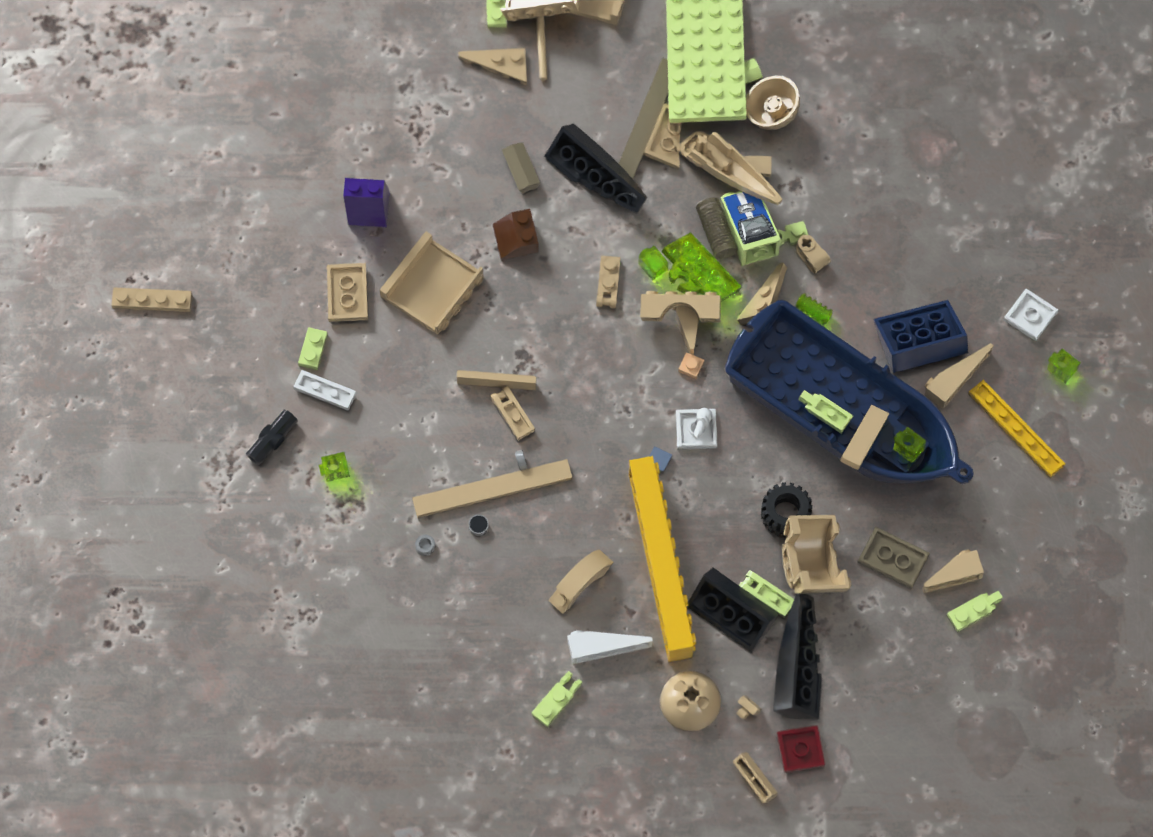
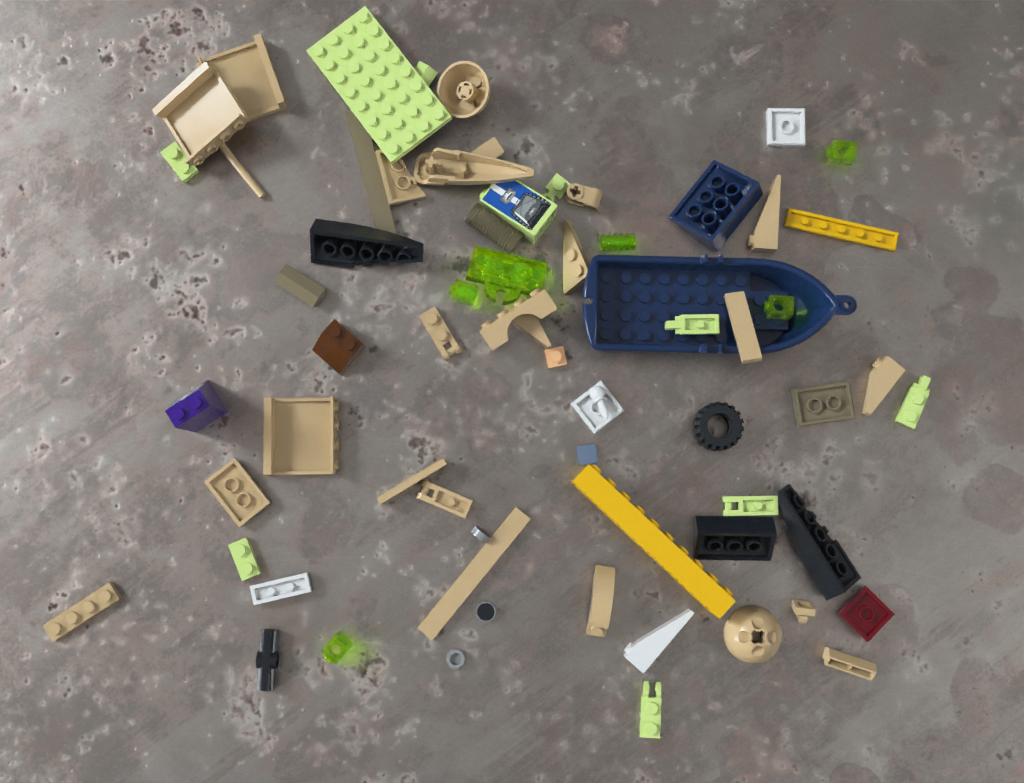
camera: 35 degrees left, 15 degrees up
tan wing [458,48,527,84] -> none
tan cylinder [782,515,851,593] -> none

